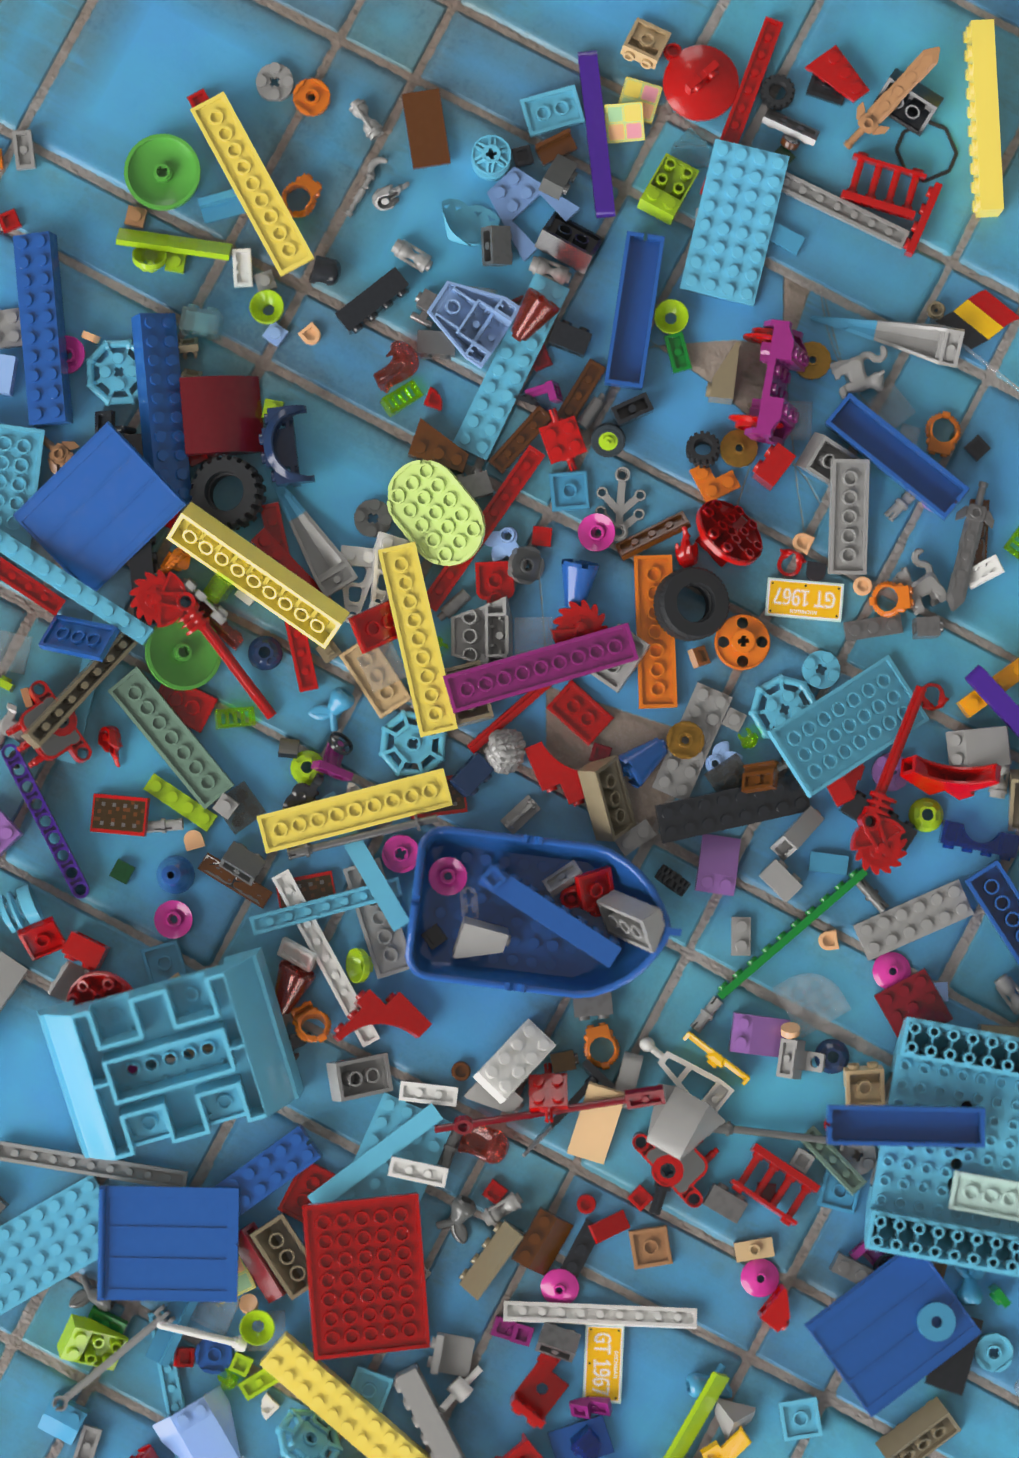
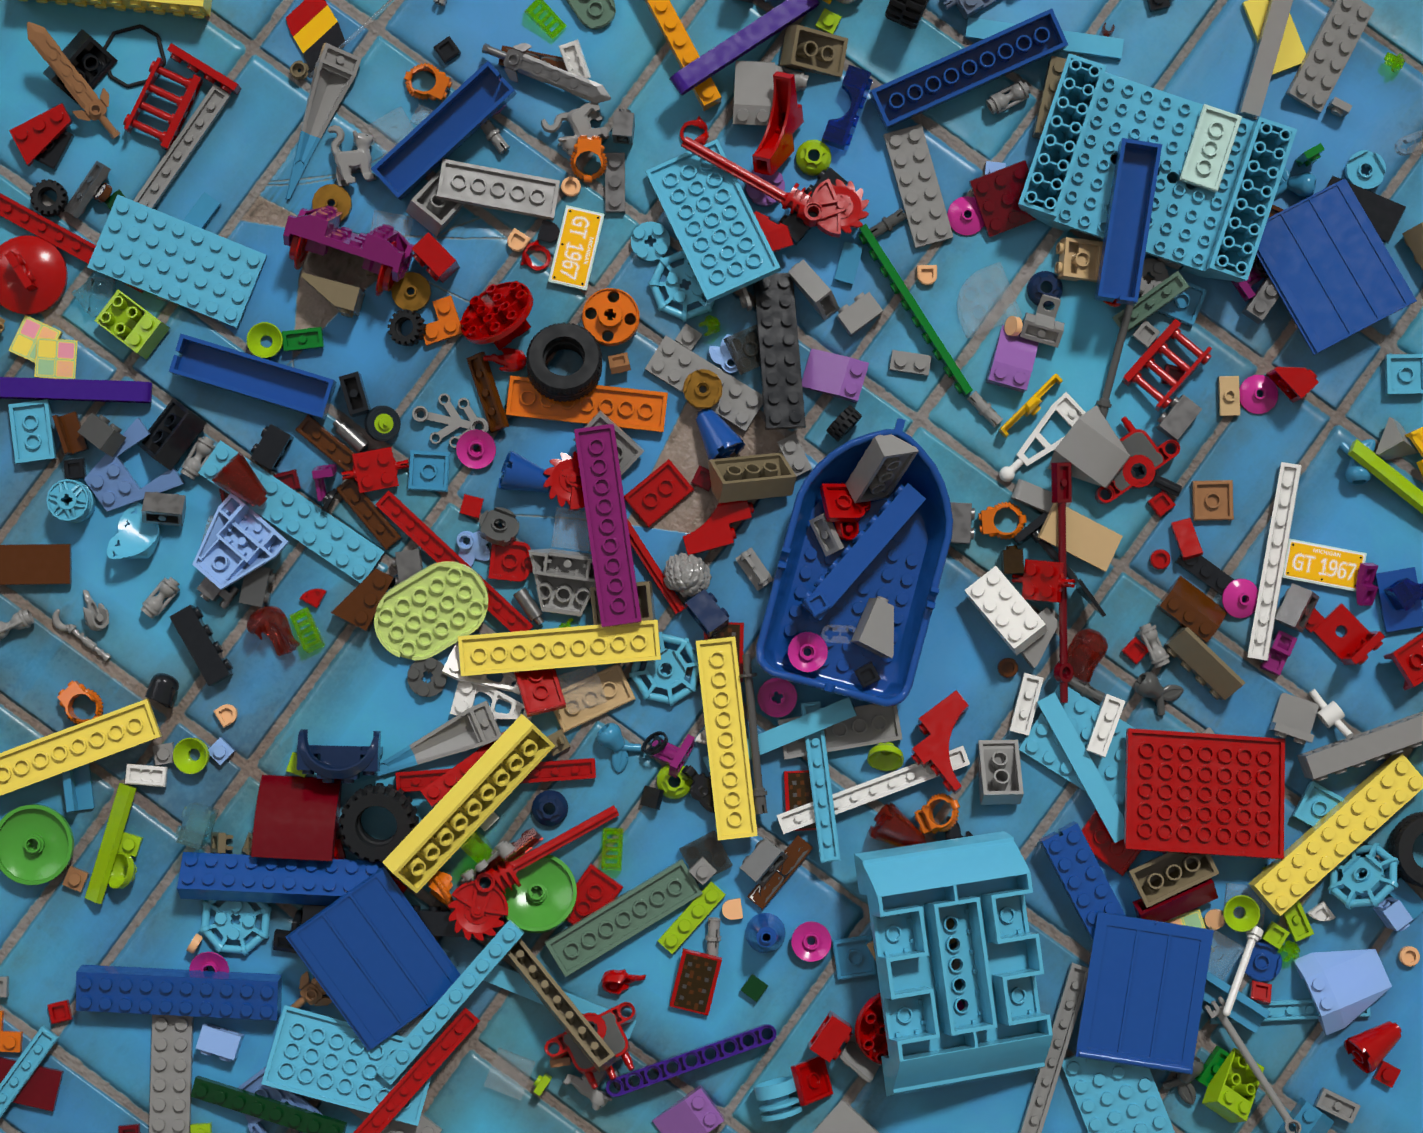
camera: 85 degrees left, 0 degrees up
blue plate [38,614,120,662] -> none
white plate [277,937,317,972] -> none
reddish brown plate [741,760,779,794] -> none
dark azure tile [917,1302,956,1342] -> none

